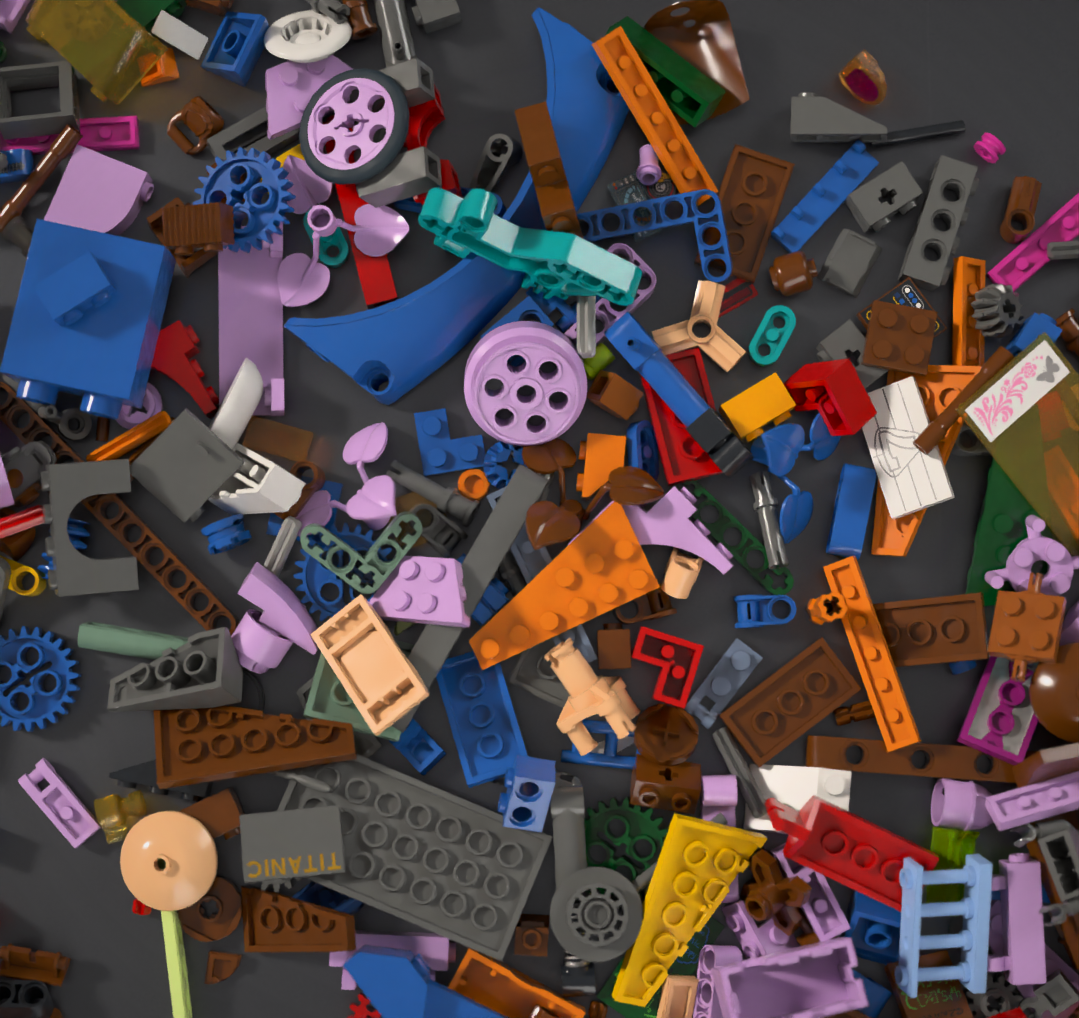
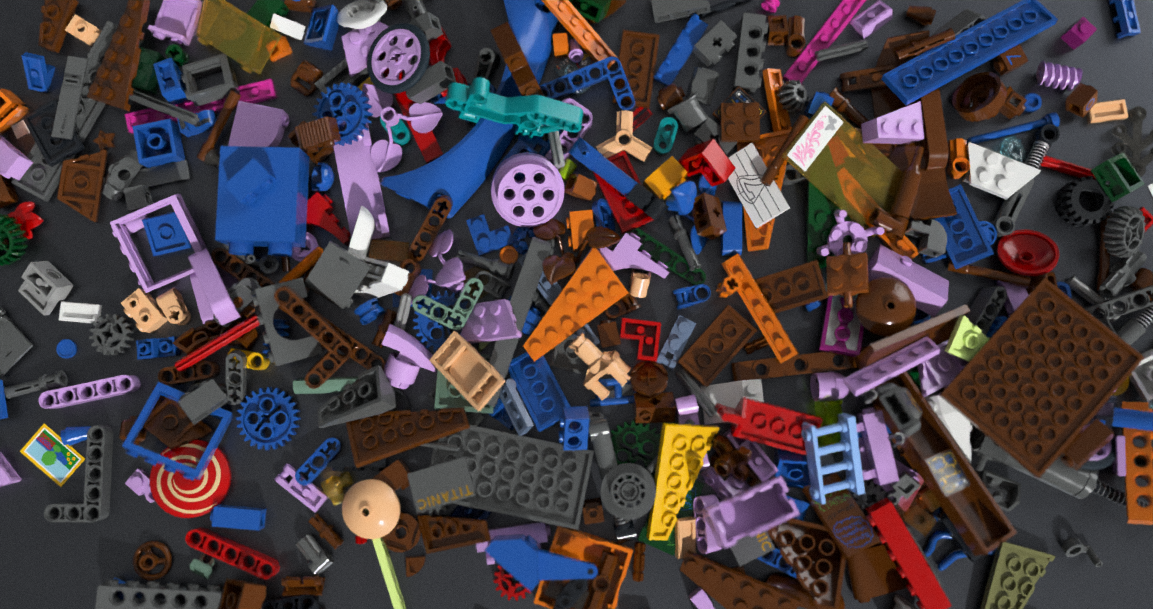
camera: 10 degrees left, 0 degrees up
none -> reddish brown beam [274,285,352,389]
none -> blue beam [295,438,341,486]
none -> dark grey piece [295,533,334,575]
none -> reddish brown pin [308,513,344,550]
none -> blue hair [311,163,335,192]
none -> reddish brown pin [371,308,397,348]
none -> reddish brown beam [408,195,453,262]
none -> sand blue plate [499,379,534,436]
none -> orange slope [553,33,569,58]
none -> dark grey piece [667,91,709,133]
none -> reddish brown brick [692,192,727,240]
none -> reddish brown bracket [766,15,789,45]

